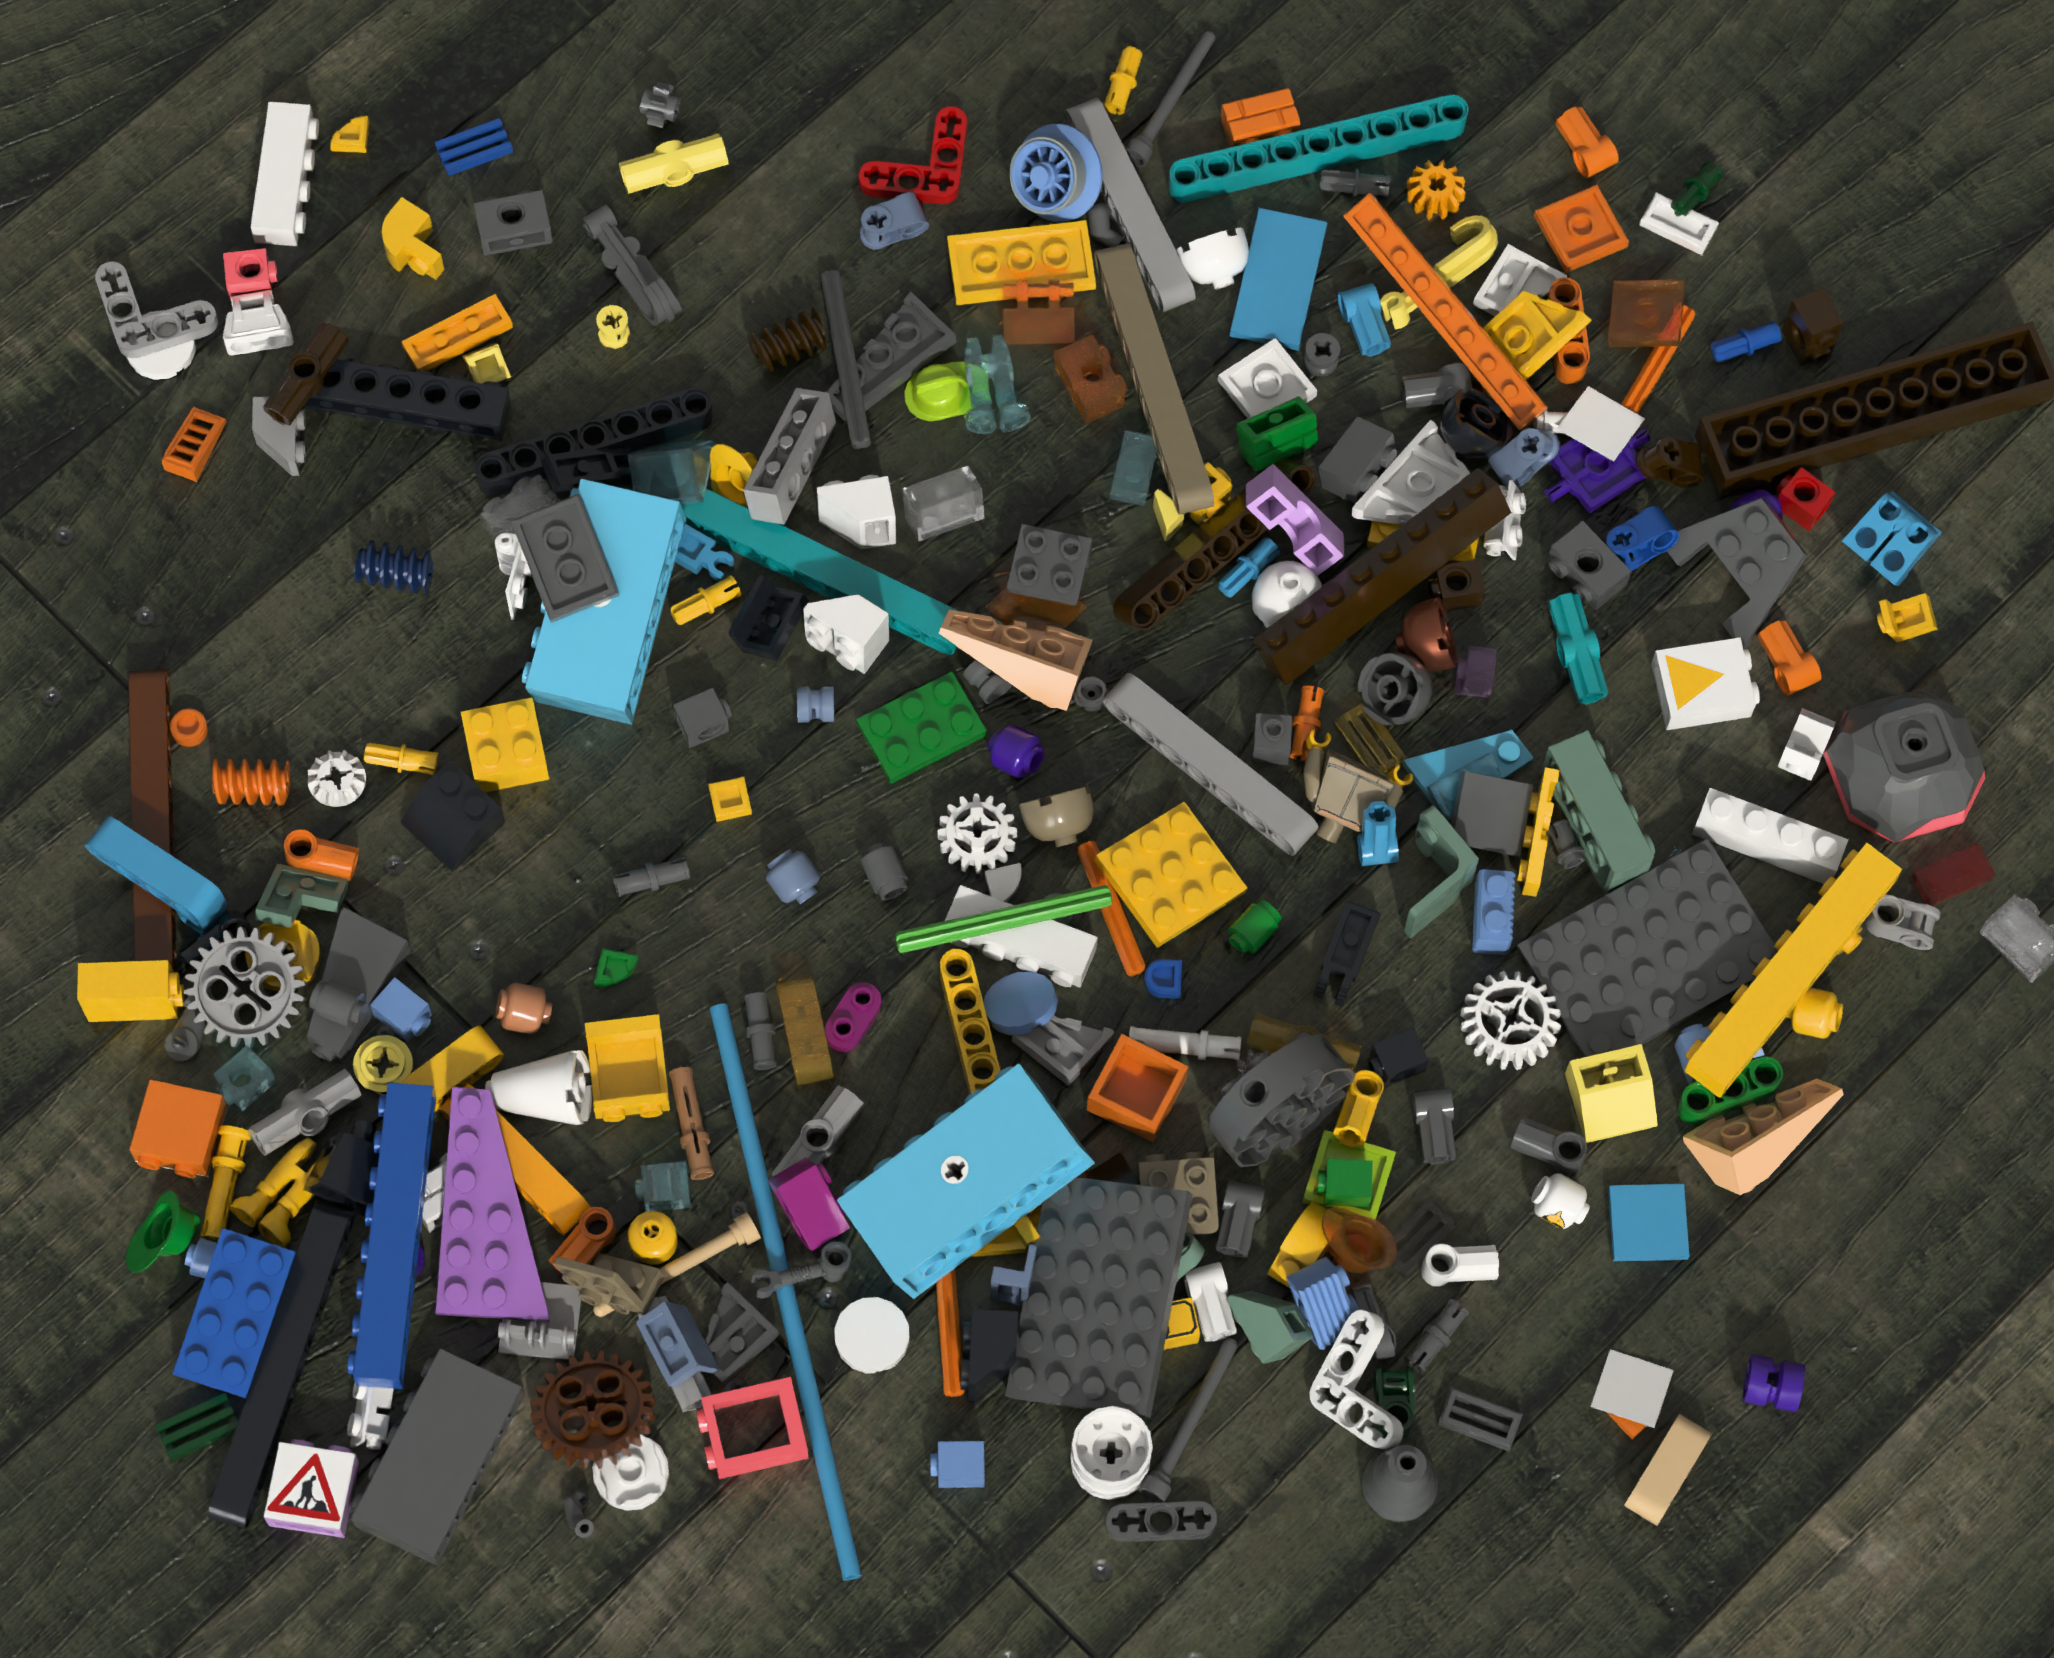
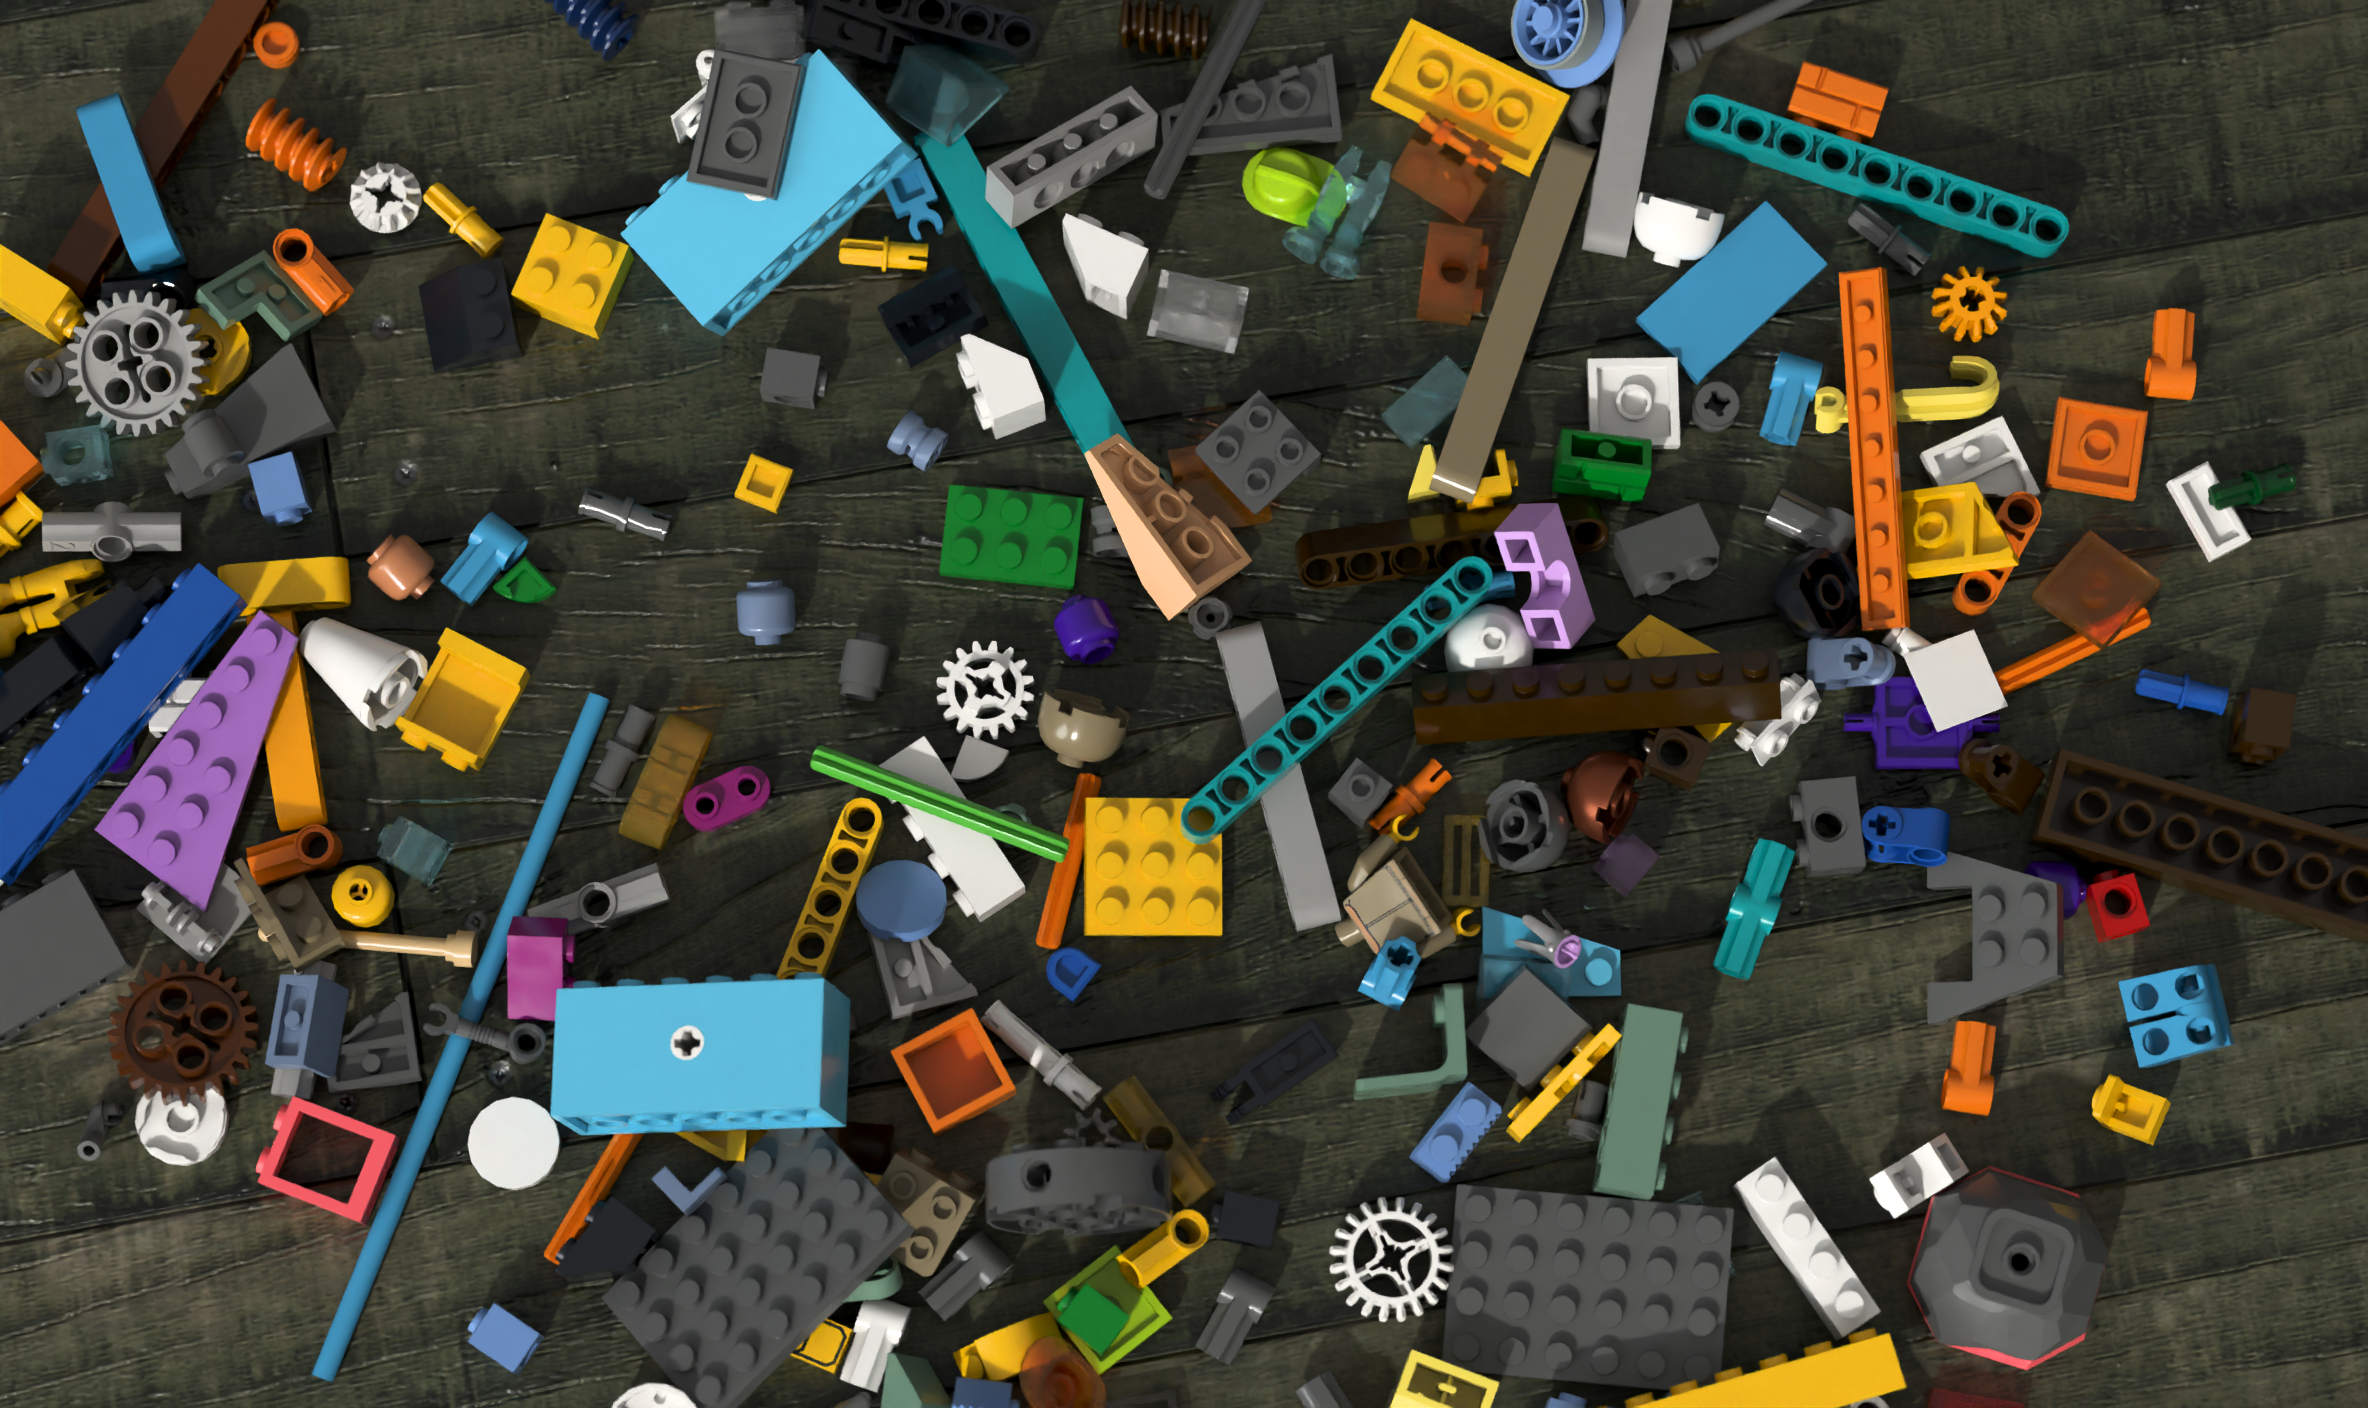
camera: 35 degrees right, 10 degrees up
light yellow gear [353,1035,413,1095] -> none
medium nougat pin [669,1067,714,1180] -> none
yellow piece [710,444,758,508] -> none
green brick [1228,899,1282,954] -> none
white wing [1352,420,1470,525] -> none
white brick [1651,637,1760,730] -> none
none -> dark azure piece [440,511,529,607]
none -> teal beam [1180,556,1493,845]
none -> flat silver piece [1514,908,1581,968]

